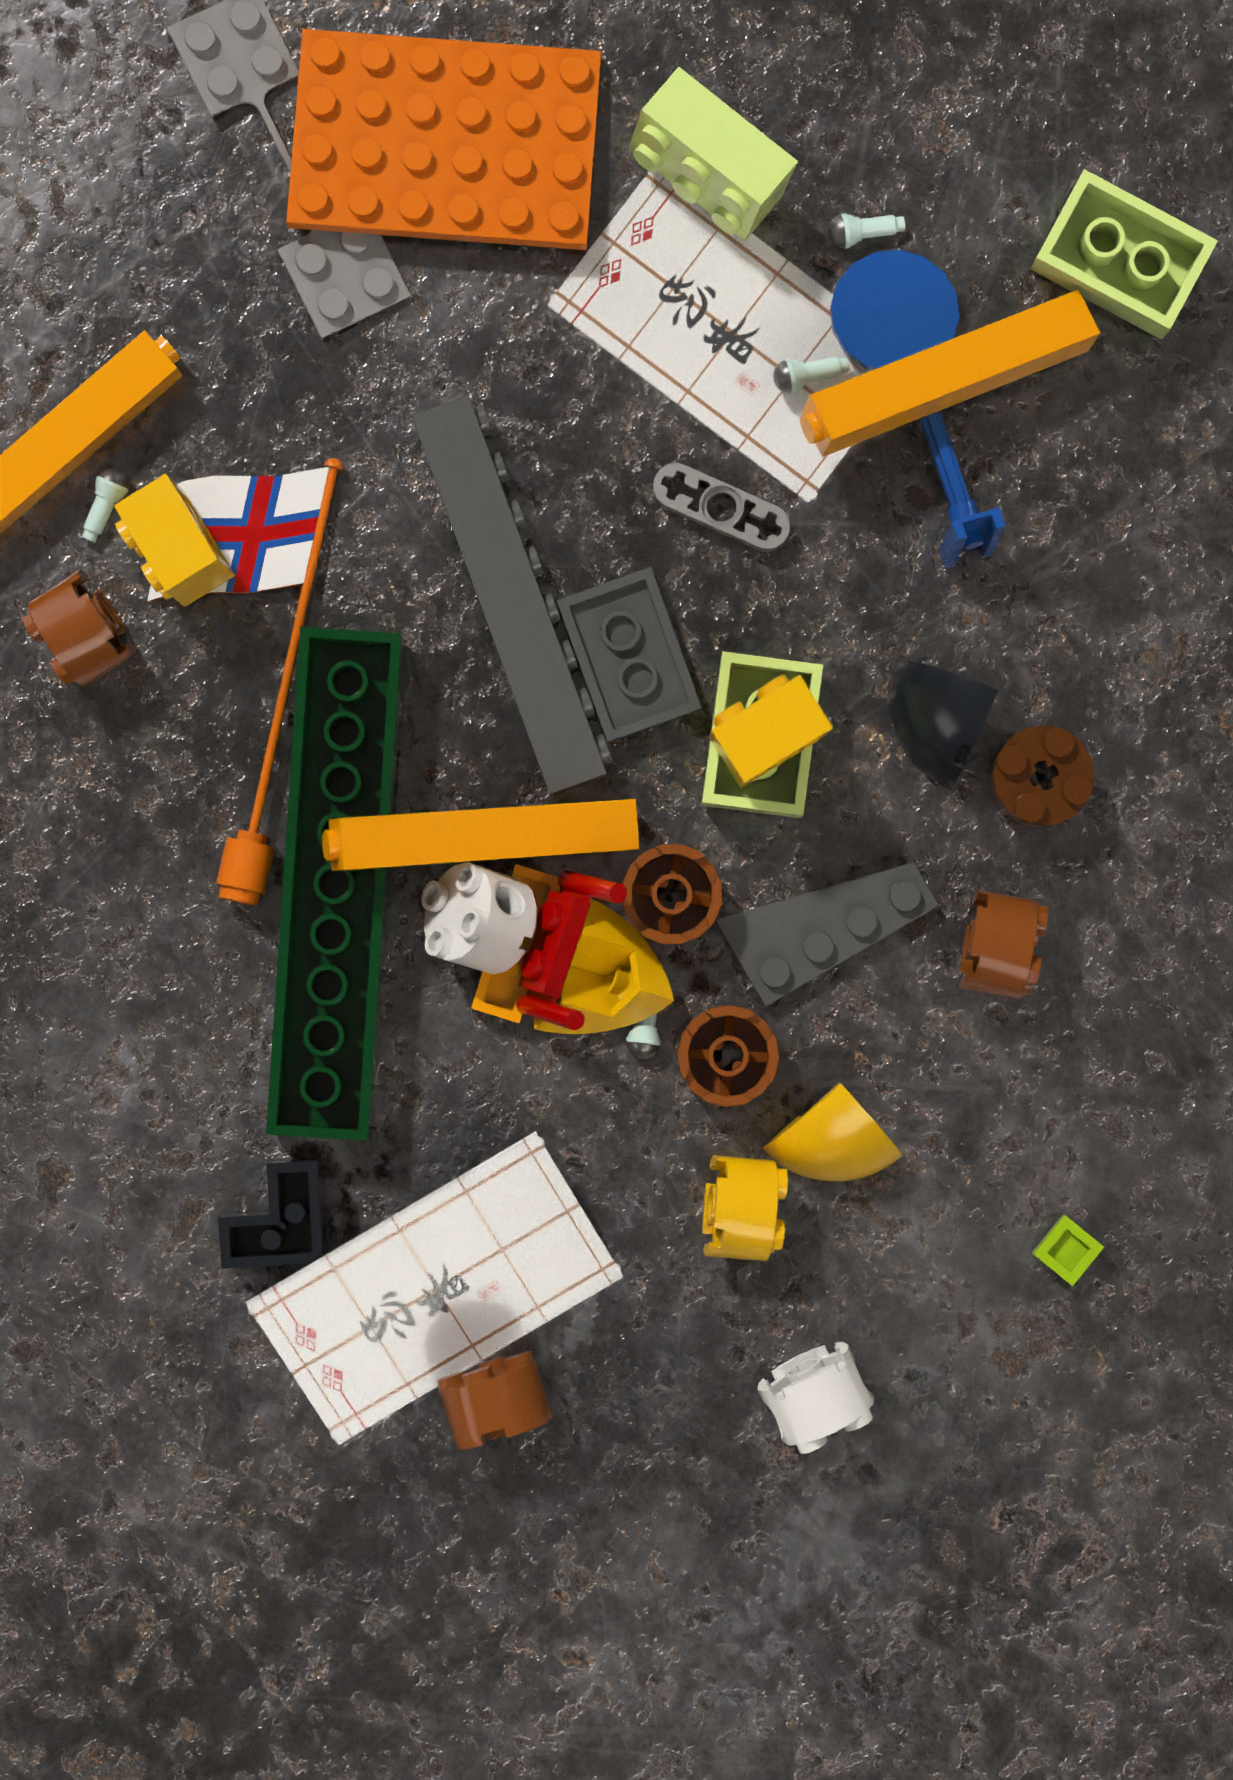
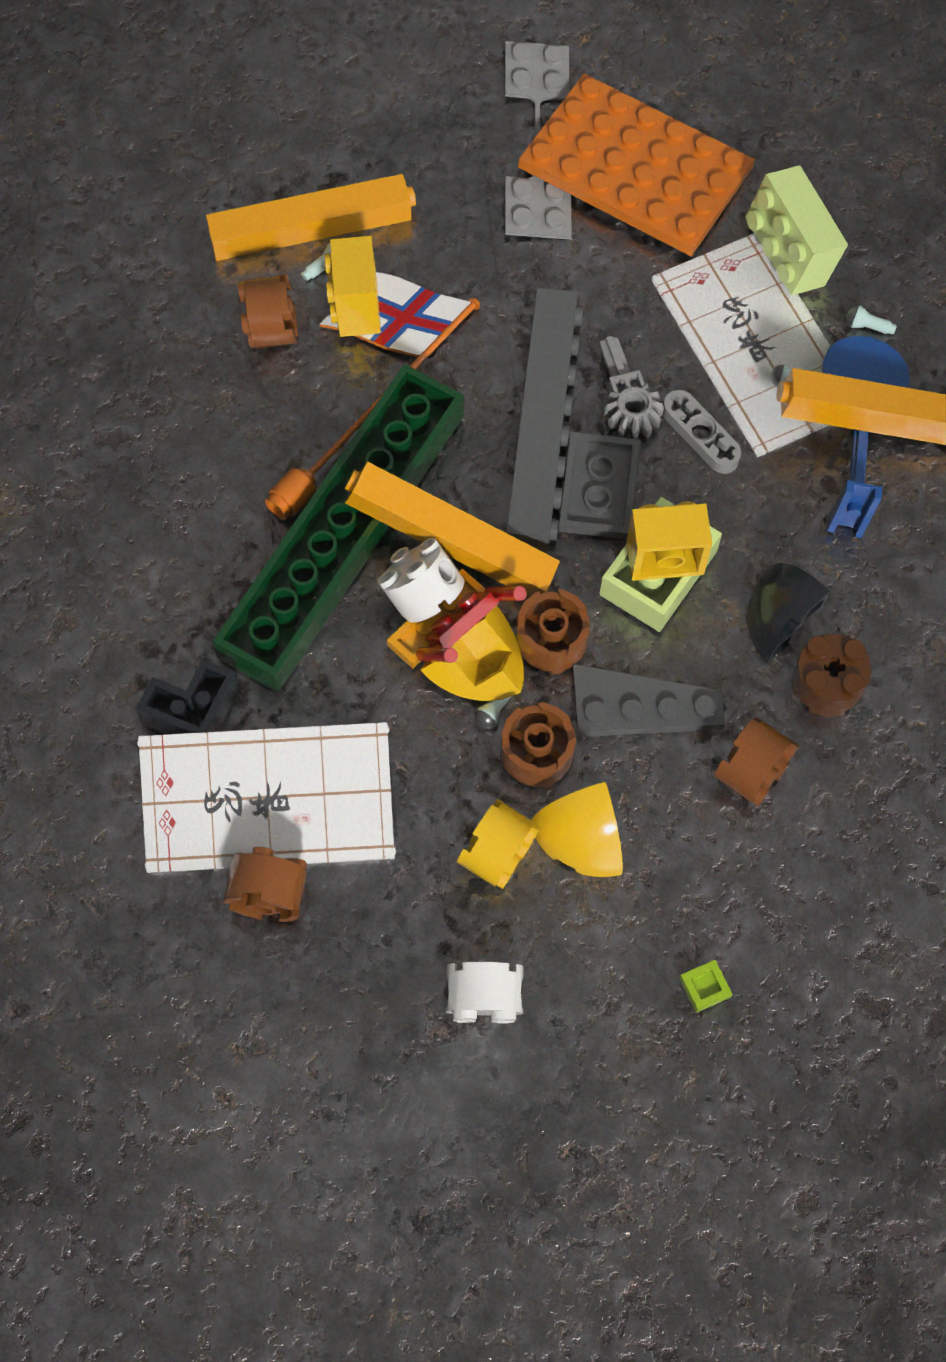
camera: 25 degrees right, 20 degrees down
none -> light grey gear [599,336,664,439]

